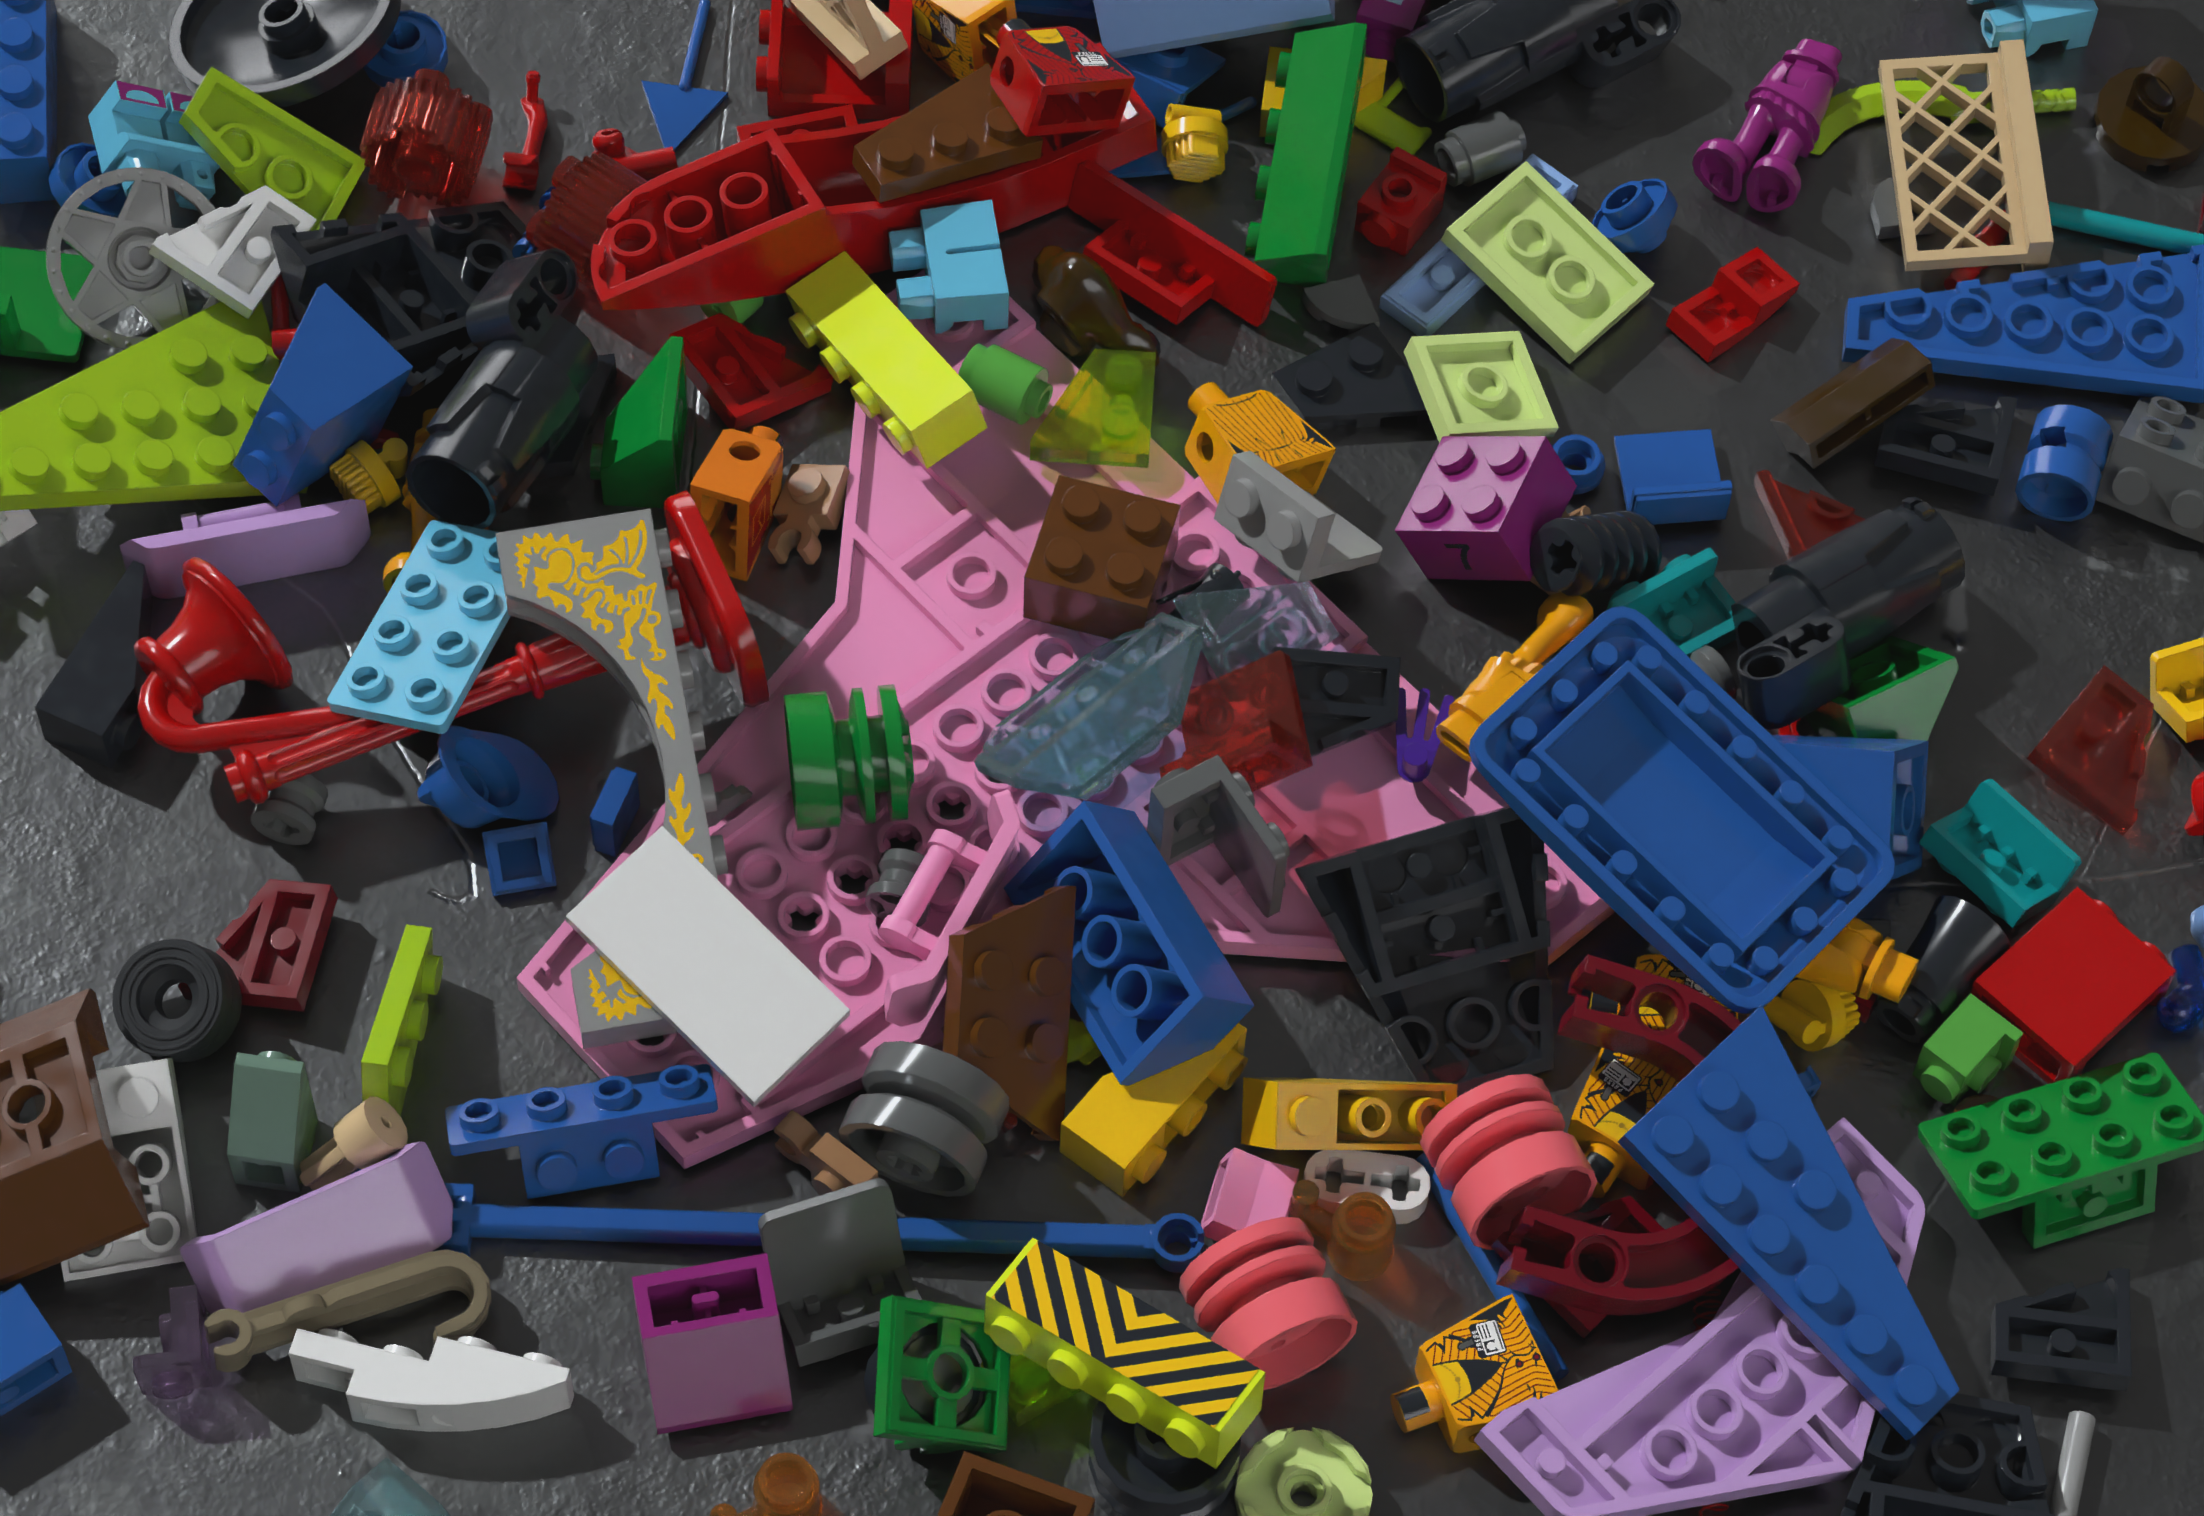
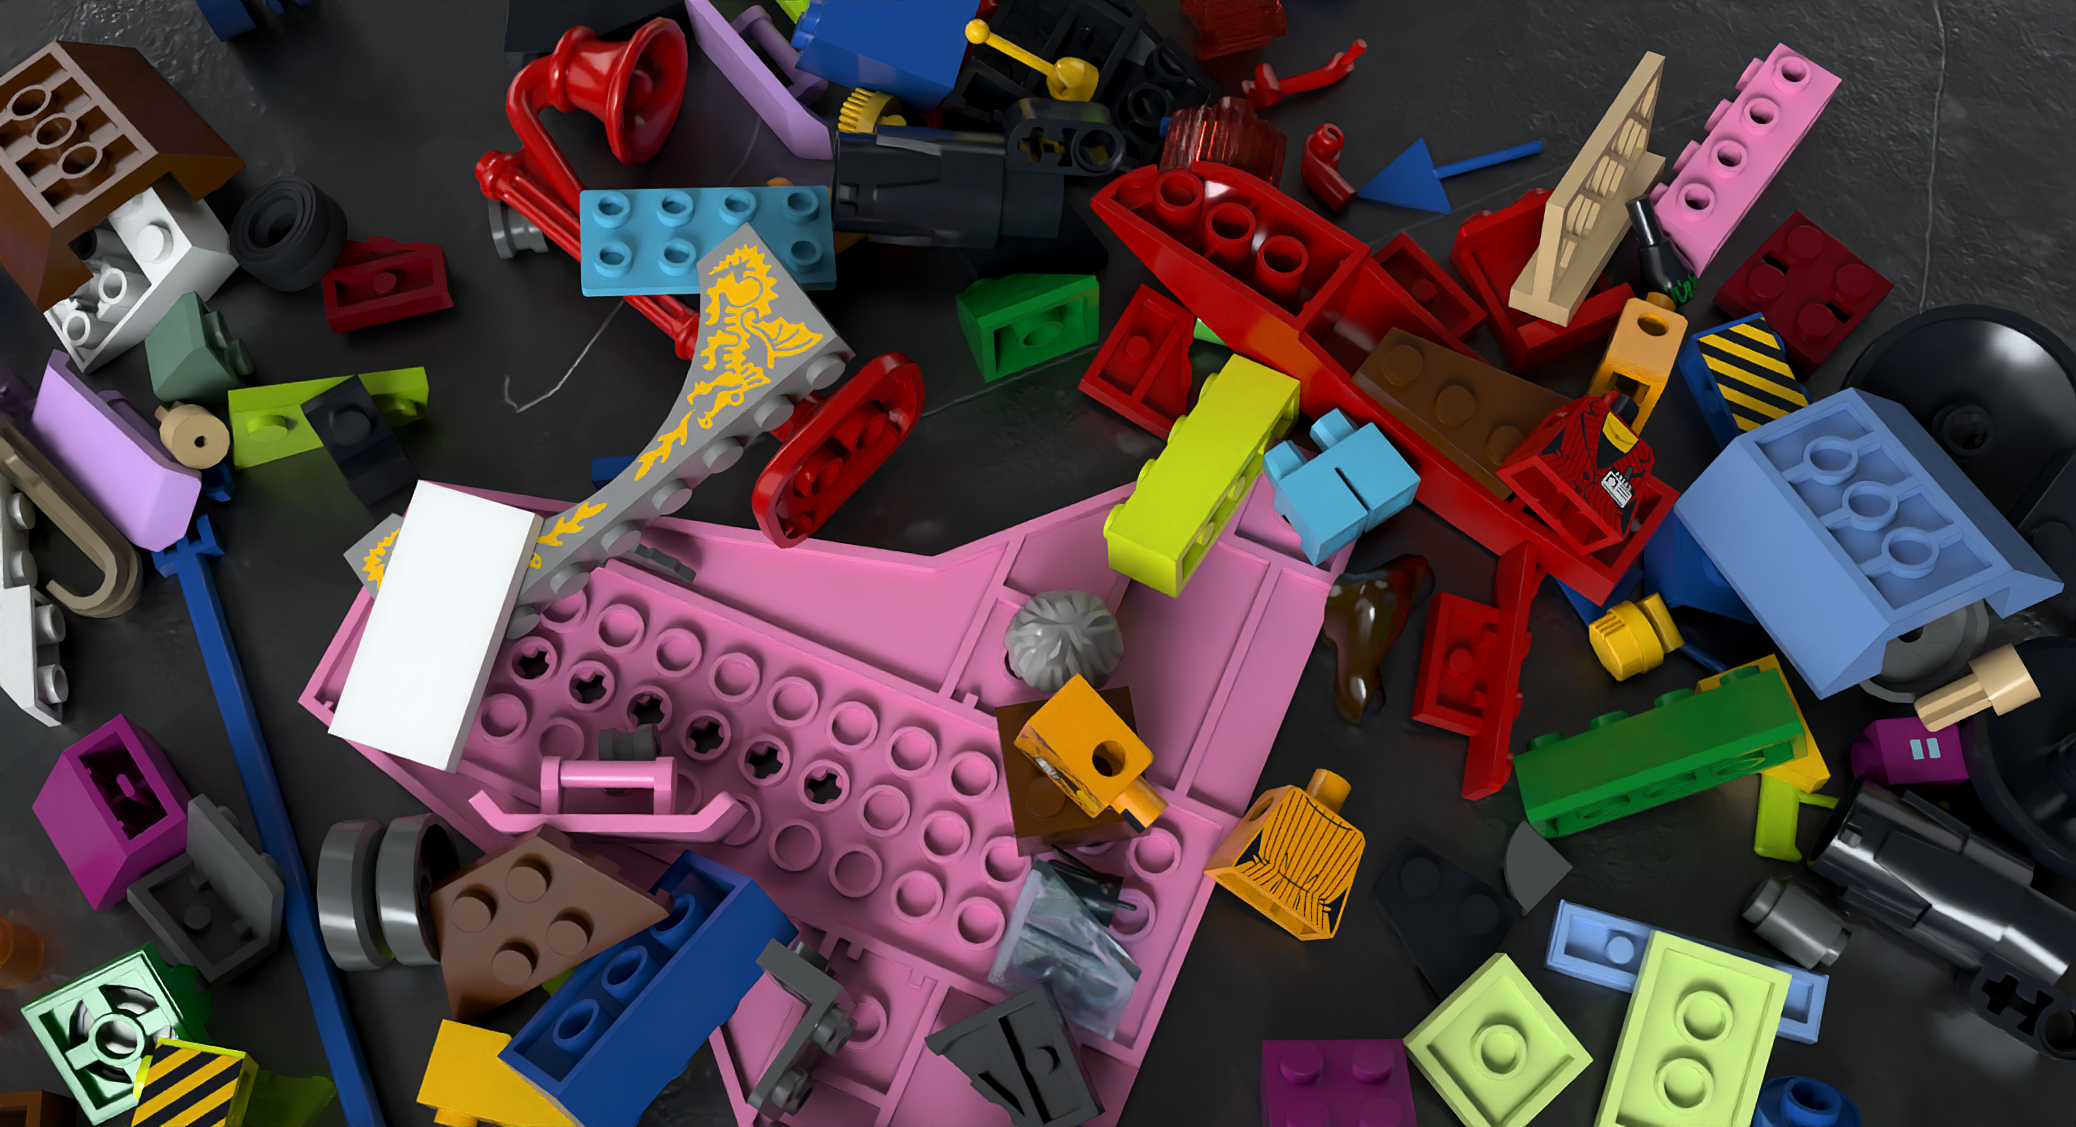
camera: 70 degrees right, 10 degrees up
blue piece [417,725,559,828] -> none
blue bracket [445,1064,718,1199] -> none
blue slope [482,821,557,896] -> none
orange torso [690,426,784,582] -> none
medium nougat plate [768,464,850,565] -> none
medium nougat plate [774,1110,878,1195] -> none
green wheel [784,684,914,831] -> none
bright green brick [958,343,1053,425] -> none
clear light blue wedge [974,612,1204,800] -> none
clear neon green wing [1030,348,1156,468] -> none
clear red bracket [1159,650,1313,792] -> none
light grey bracket [1214,451,1382,583] -> none
red brick [1354,146,1447,257] -> none
none -> black slope [300,374,421,507]
none -> yellow hinge [965,19,1099,102]
none -> light grey hair [1004,589,1124,694]
none -> light orange torso [1014,672,1169,834]

